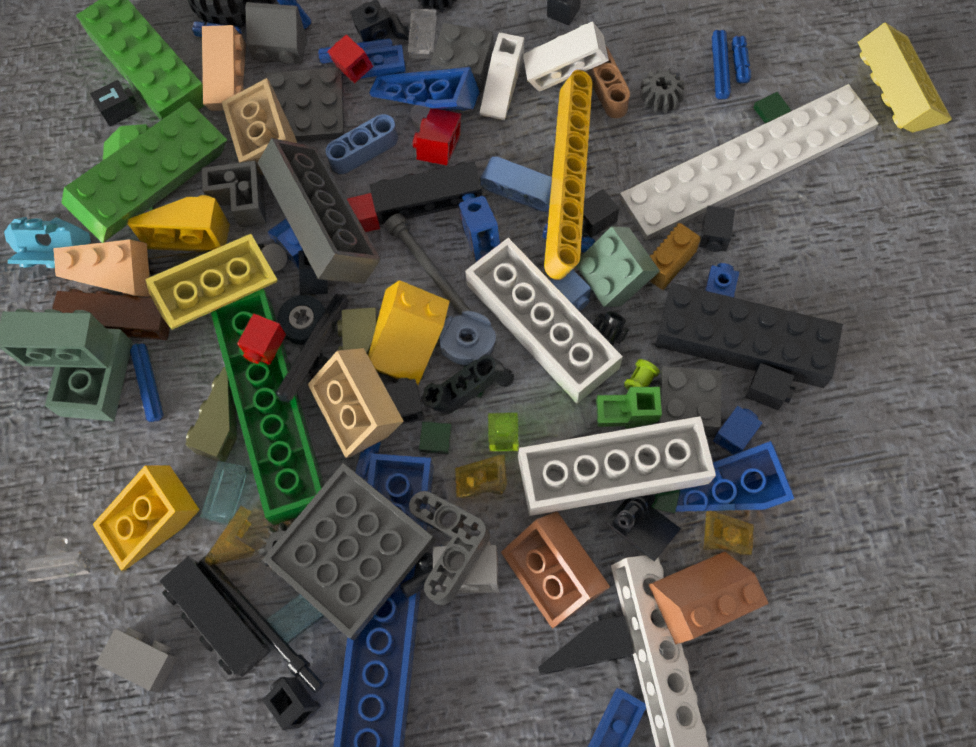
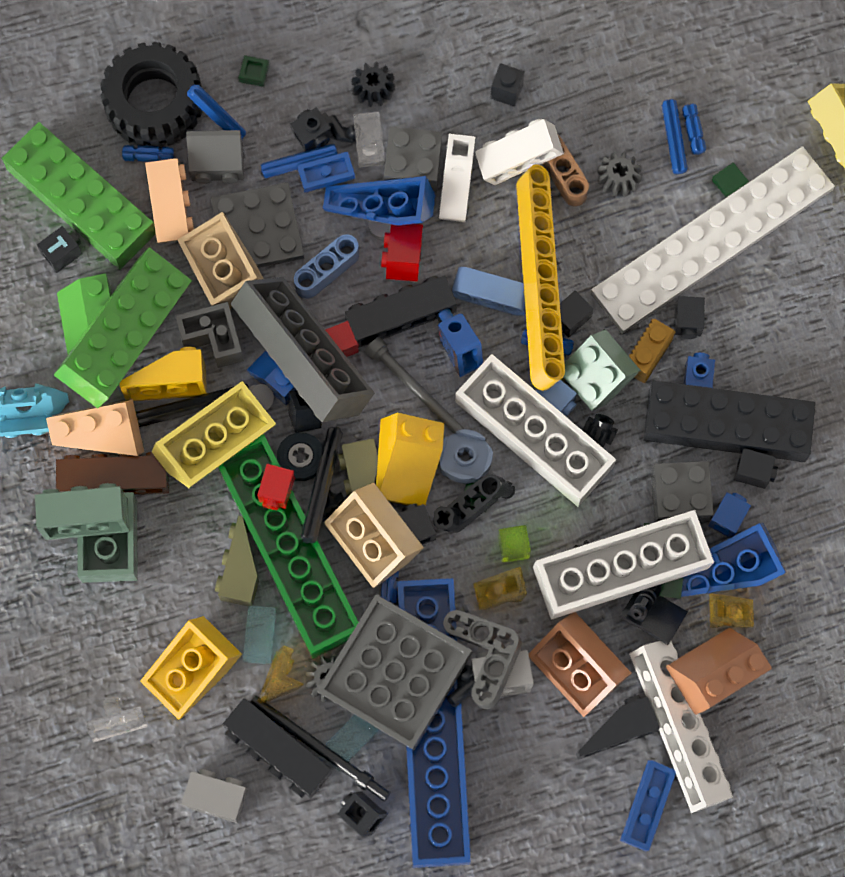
camera: 15 degrees left, 5 degrees up
blue axle [130,343,164,422] -> none
red brick [327,34,373,84] -> none
dark green tile [419,421,452,454] -> none
bright green brick [596,387,662,429] -> none
lime bush [624,359,660,390] -> none

